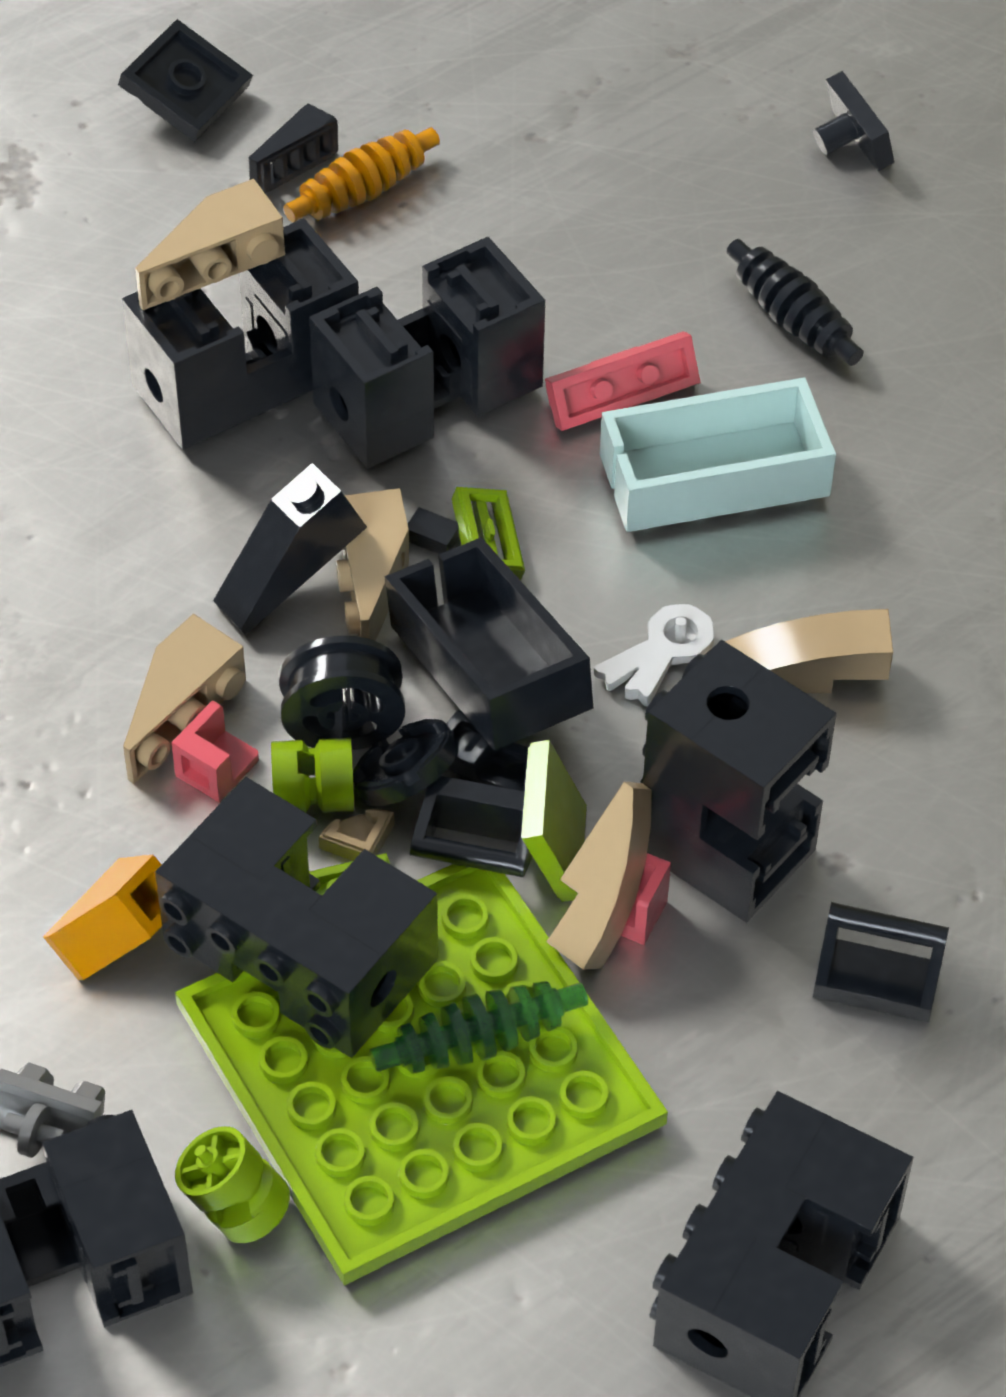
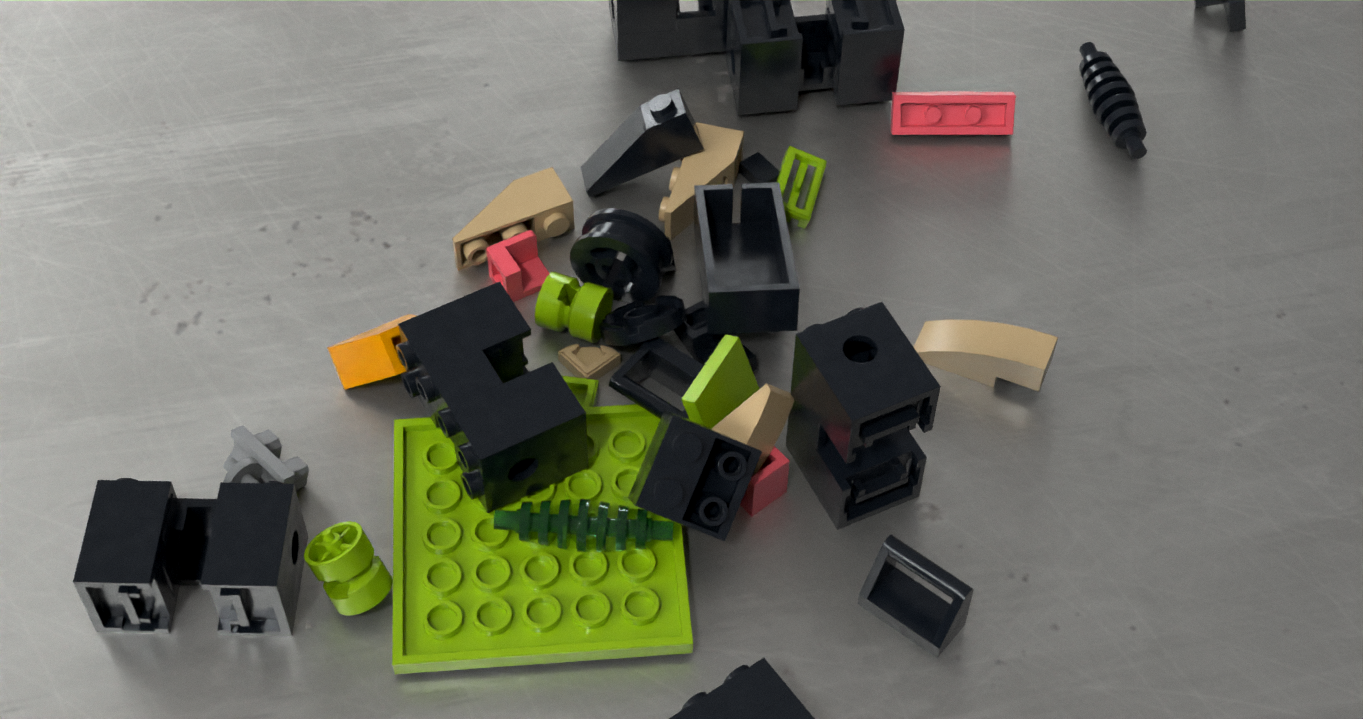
camera: 25 degrees right, 0 degrees up
white piece [593,604,714,707] -> none
light aqua piece [600,377,836,532] -> none
none -> black slope [628,410,762,541]

